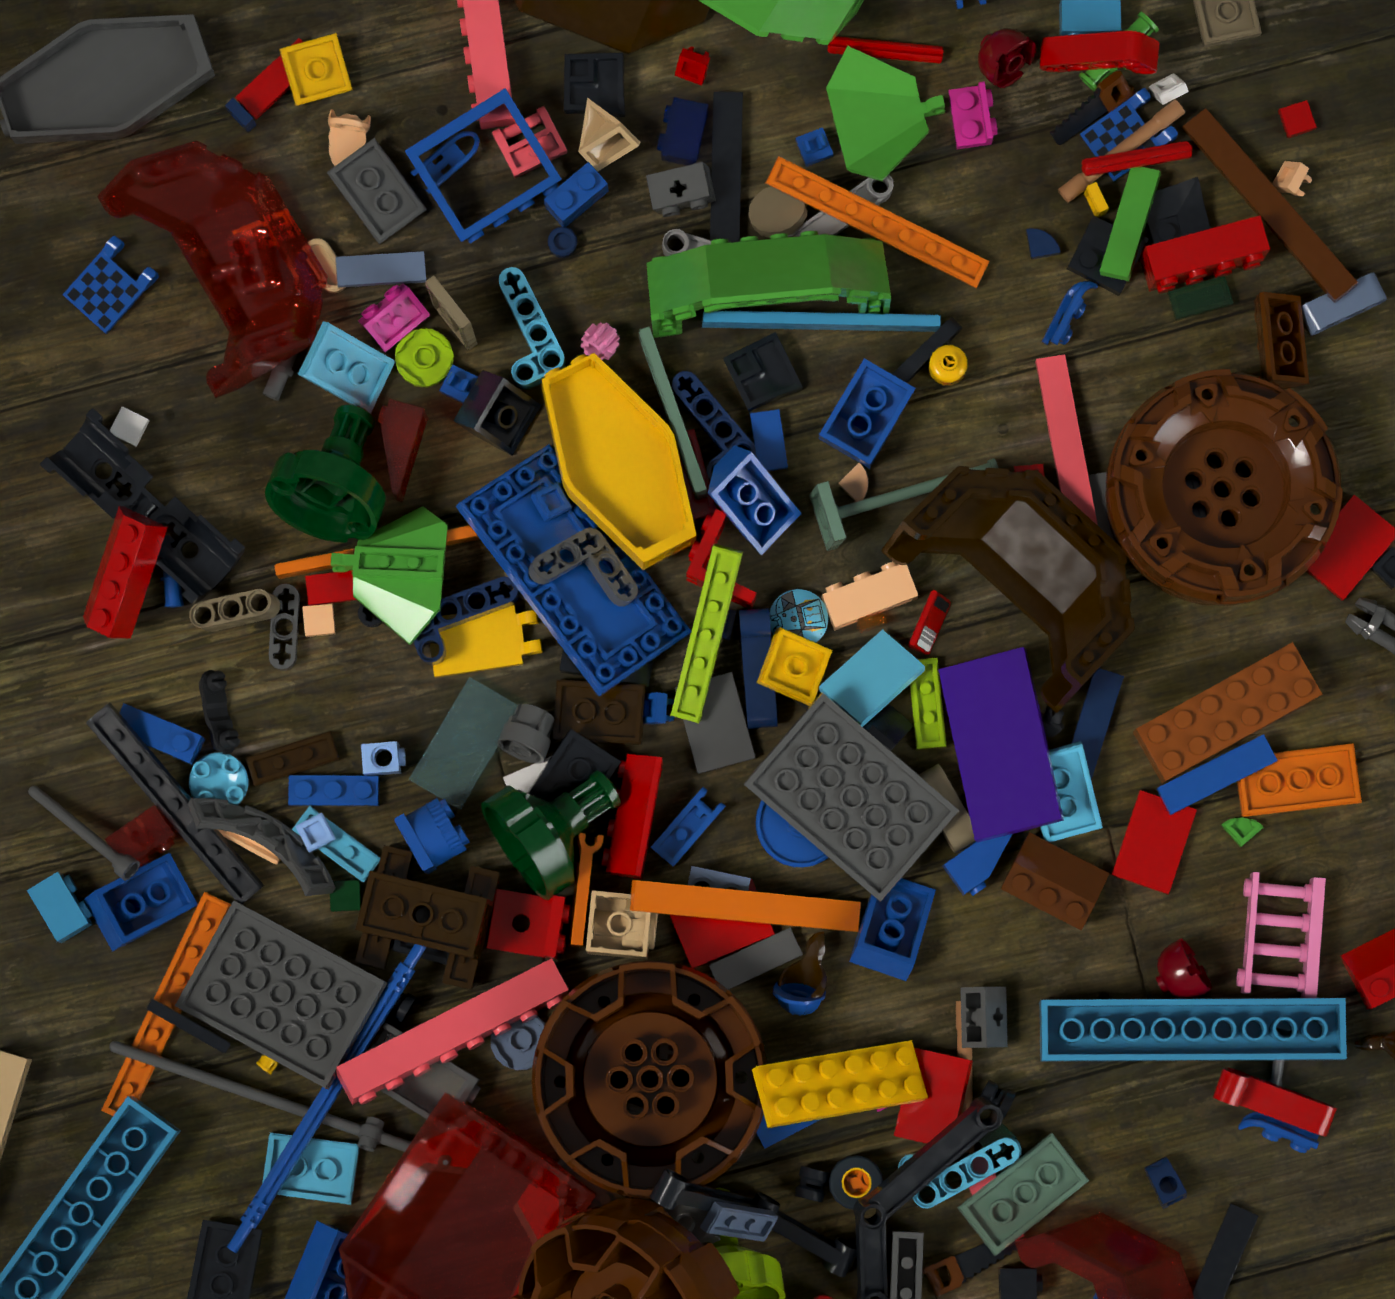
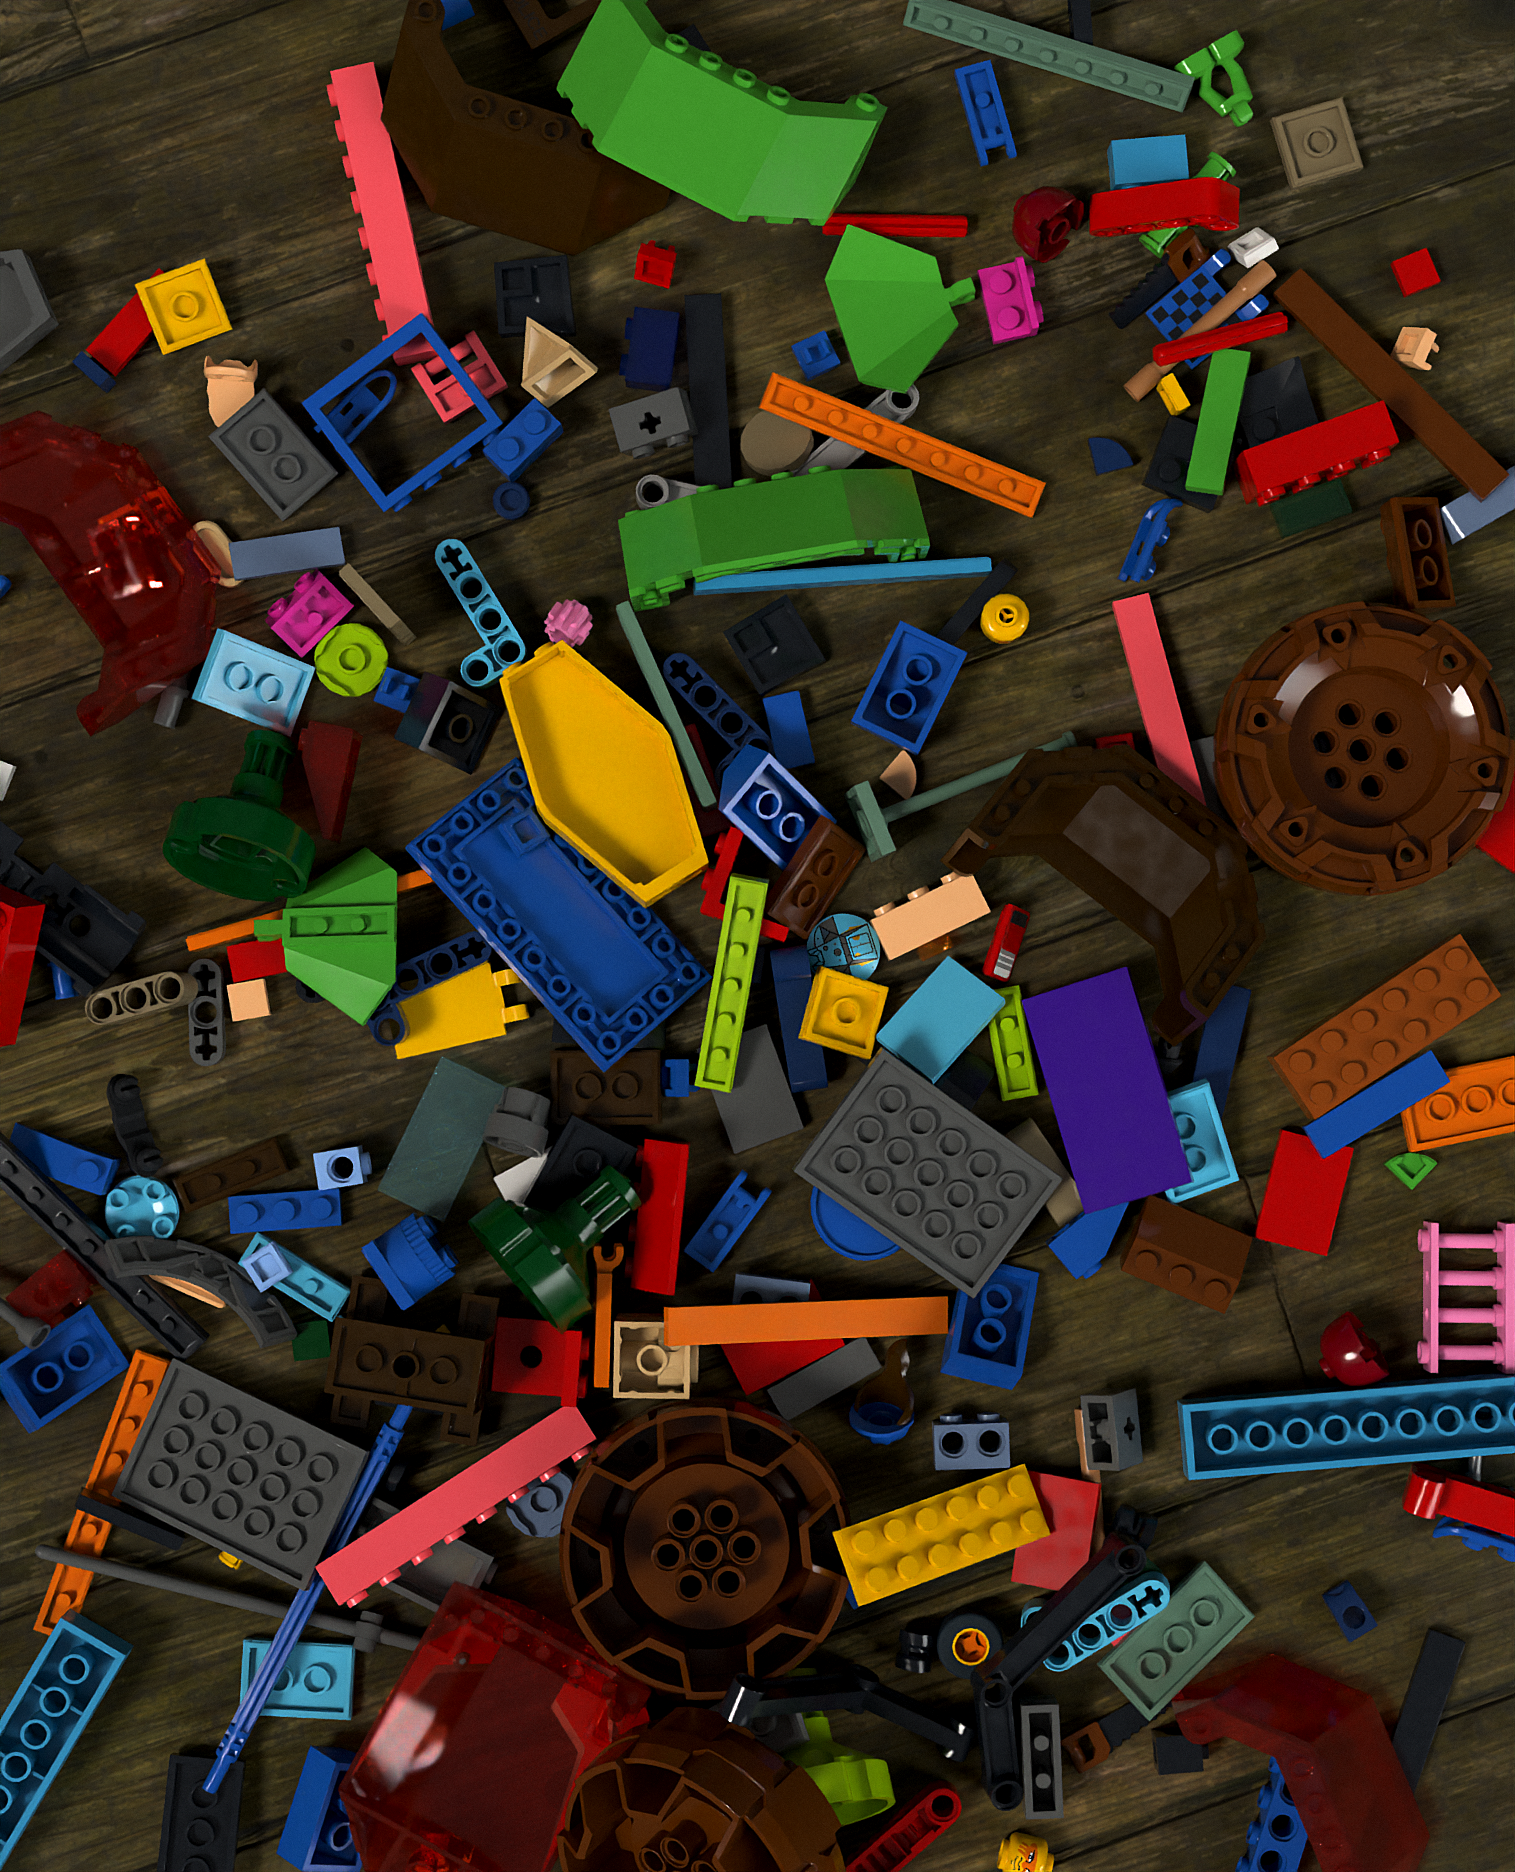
camera: 10 degrees left, 5 degrees up
dark grey beam [528,528,638,607] -> none
sand blue tile [700,1201,779,1242] -> none
none -> reddish brown tile [764,815,866,940]
none -> sand blue brick [932,1412,1010,1470]

